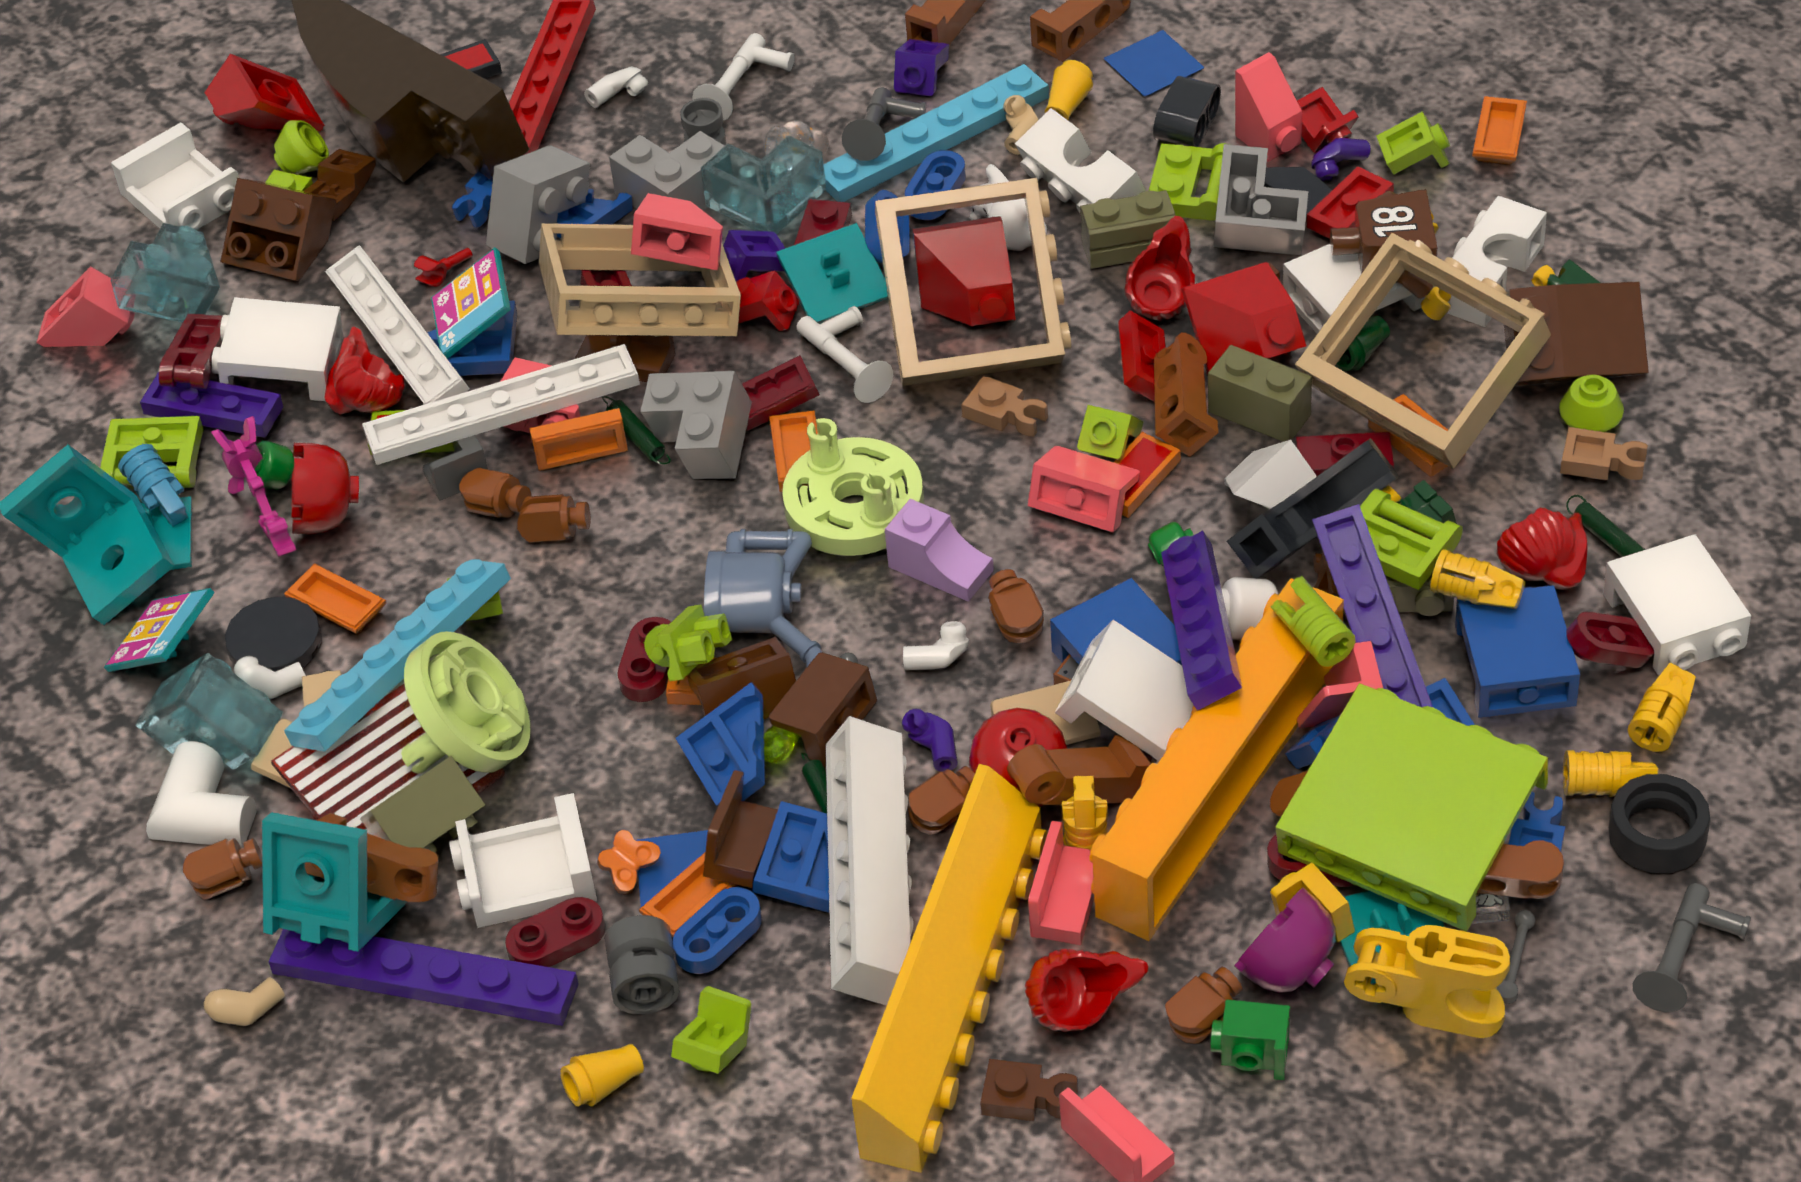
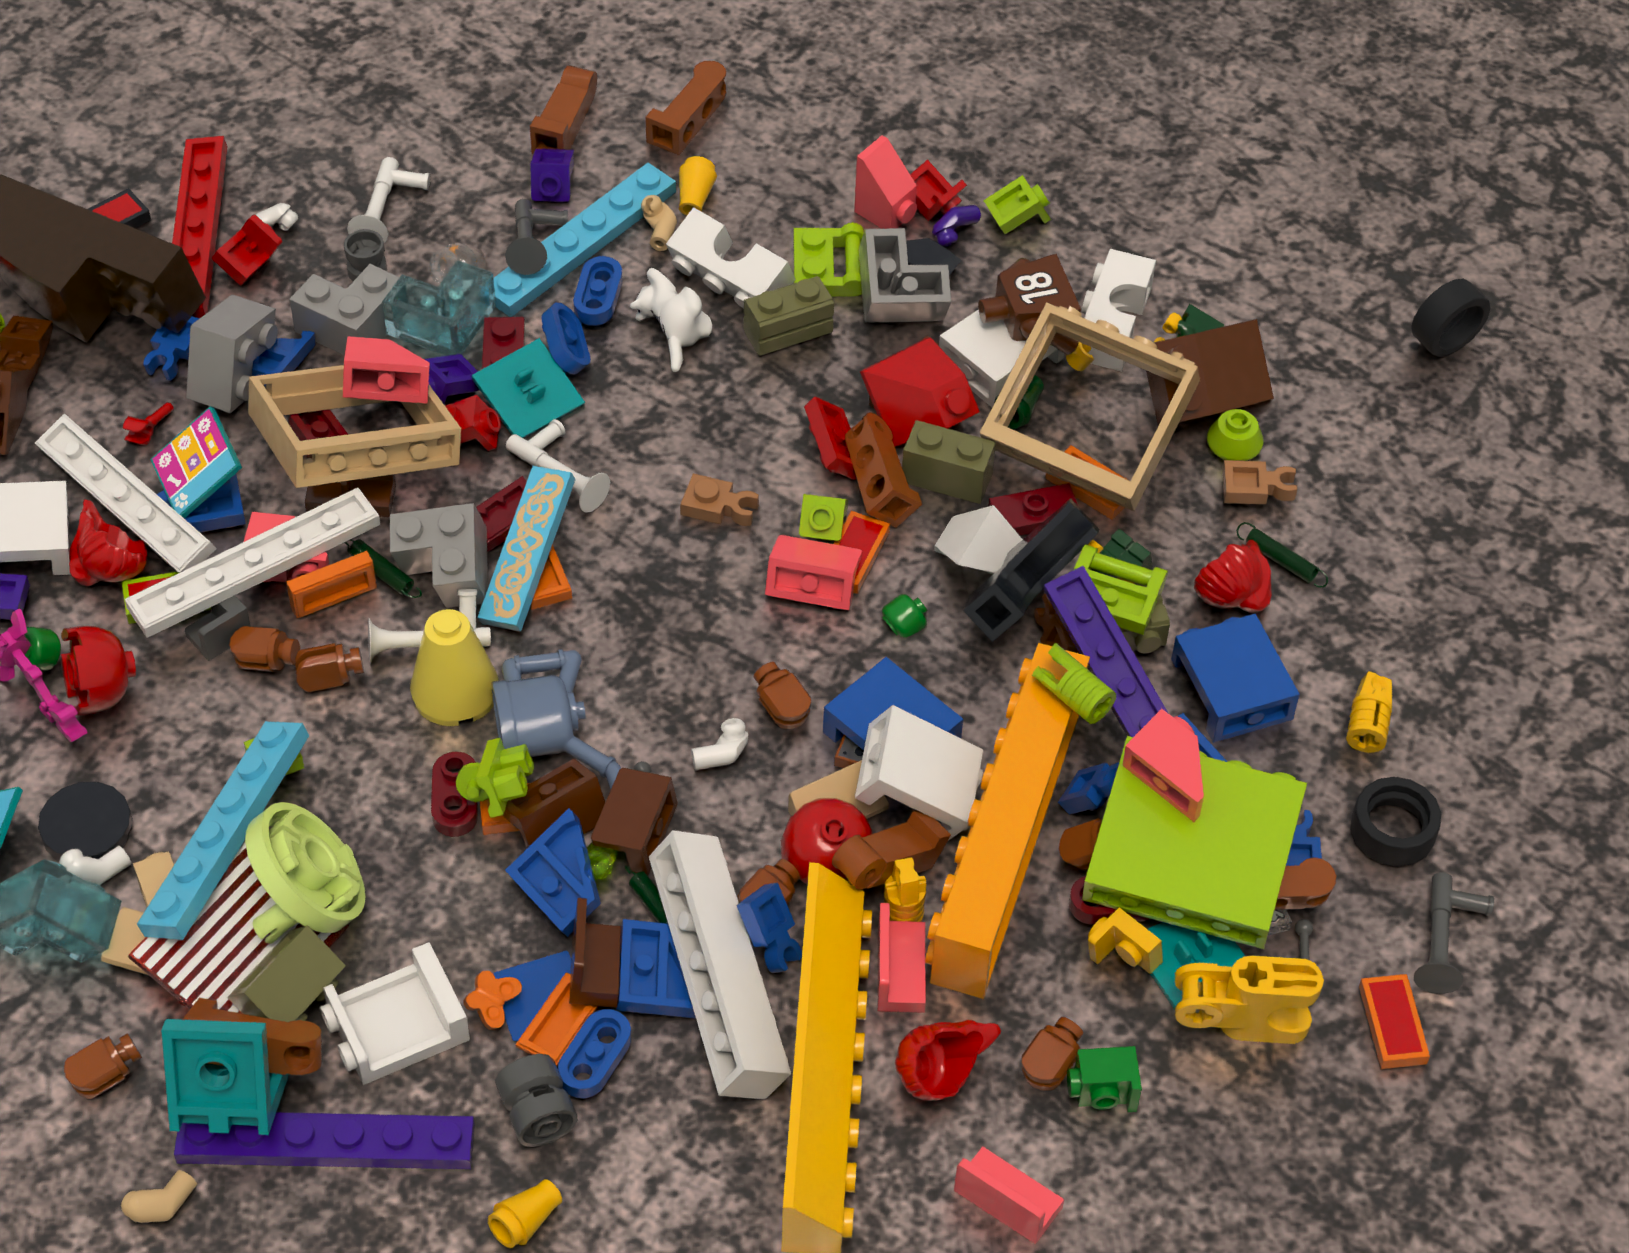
camera: 20 degrees left, 5 degrees up
white brick [146,741,258,848] -> none
orange tile [284,563,386,635] -> none
dark red plate [505,897,605,967] -> none
lime bracket [671,986,752,1074] -> none
yellowish green piece [783,418,924,556] -> none
tan window [875,178,1071,386] -> none
lavender arch [885,499,994,602] -> none
dark purple arm [902,708,958,772] -> none
red slope [913,216,1016,326] -> none
reddish brown plate [980,1059,1078,1121] -> none
blue sticker [1104,30,1204,96] -> none
red hair [1124,216,1195,322] -> none
black beam [1153,76,1221,147] -> none
dark purple plate [1161,531,1242,711] -> none
white head [1221,577,1278,641] -> none
magenta cylinder [1234,887,1336,993] -> none
coral panel [1297,641,1383,728] -> none
red plate [1307,166,1394,239] -> none
yellow hinge [1430,549,1525,609] -> none
orange tile [1472,96,1527,165] -> none
yellow hinge [1563,750,1658,797] -> none
dark red plate [1566,612,1654,668] -> none
white panel [1603,534,1751,675] -> none
none -> red bracket [211,214,282,286]
none -> white piece [368,589,491,663]
none -> light yellow cone [410,609,498,726]
none -> medium azure tile [477,466,576,632]
none -> blue plate [736,883,802,973]
none -> coral slope [1123,709,1204,822]
none -> tile [1359,974,1430,1069]

